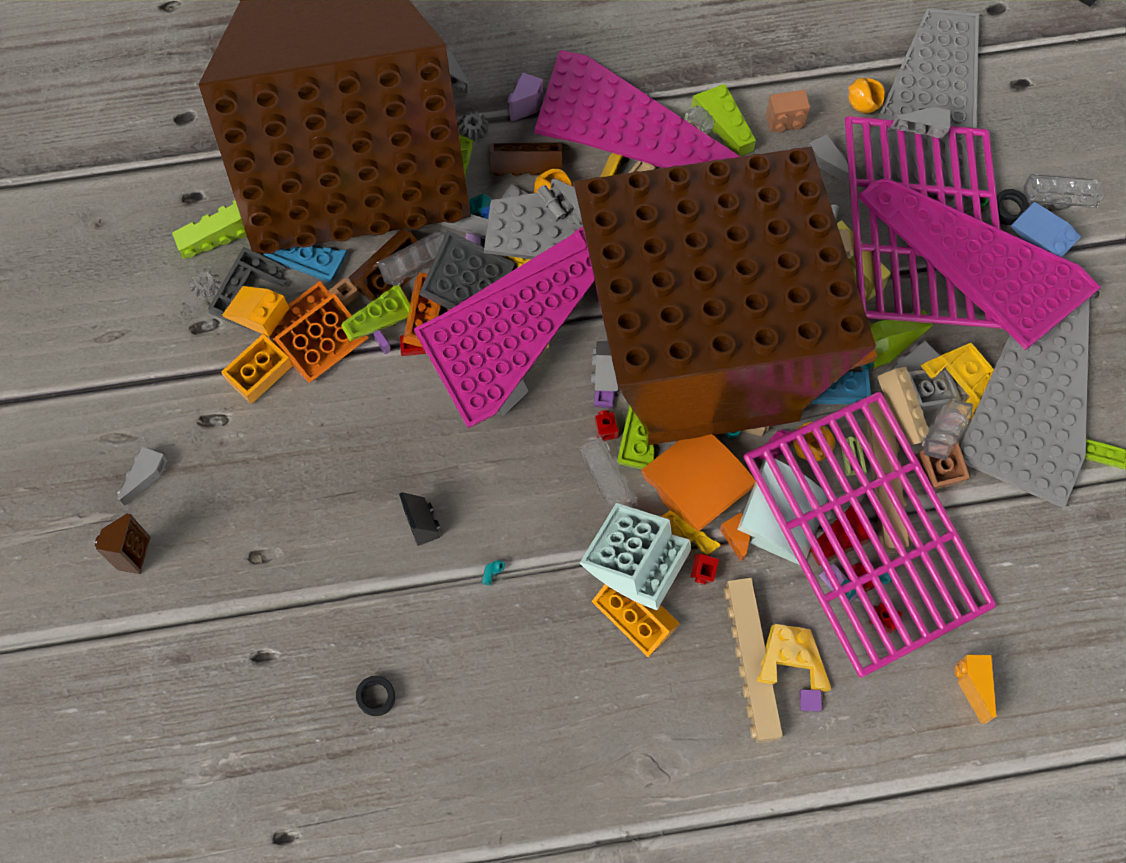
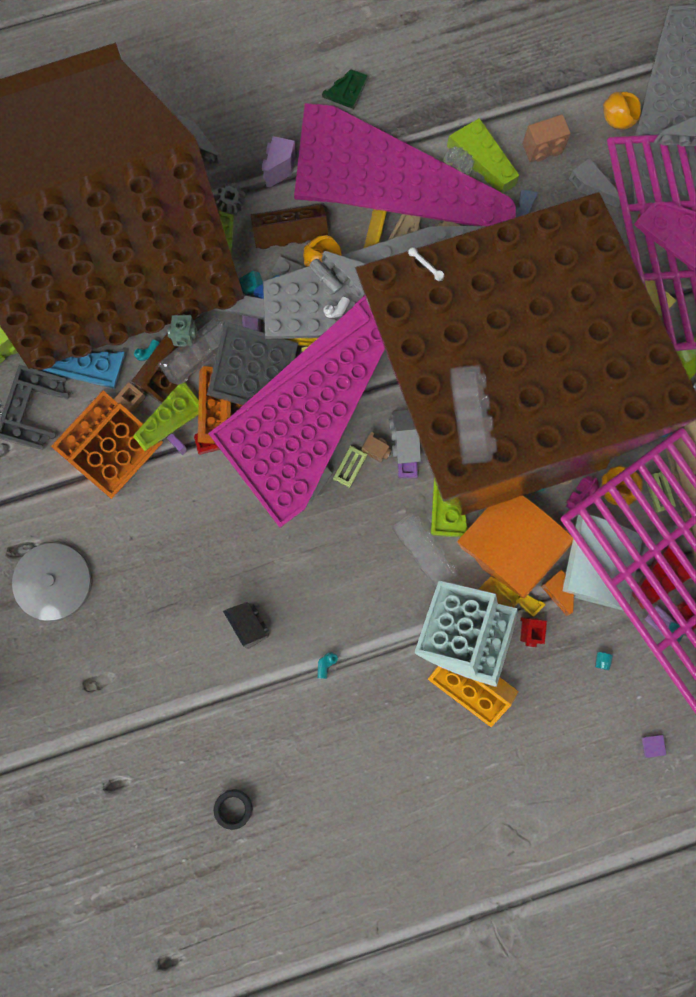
camera: 10 degrees left, 10 degrees up
light orange brick [221,334,293,404] -> none
light orange slope [222,286,289,337] -> none
red brick [595,410,619,442] -> none
tan brick [724,578,783,743] -> none
yellow wing [757,624,831,692] -> none
none -> light grey dish [12,543,92,621]
none -> teal arm [134,339,160,361]
none -> sand green brick [168,315,197,347]
none -> dark green wing [322,69,368,109]
none -> white arm [324,297,350,318]
none -> yellowish green tile [333,446,367,488]
none -> medium nougat brick [362,432,392,463]
none -> white hinge [409,248,444,281]
none -> clear brick [450,366,496,464]
none -> teal hose [595,652,613,670]

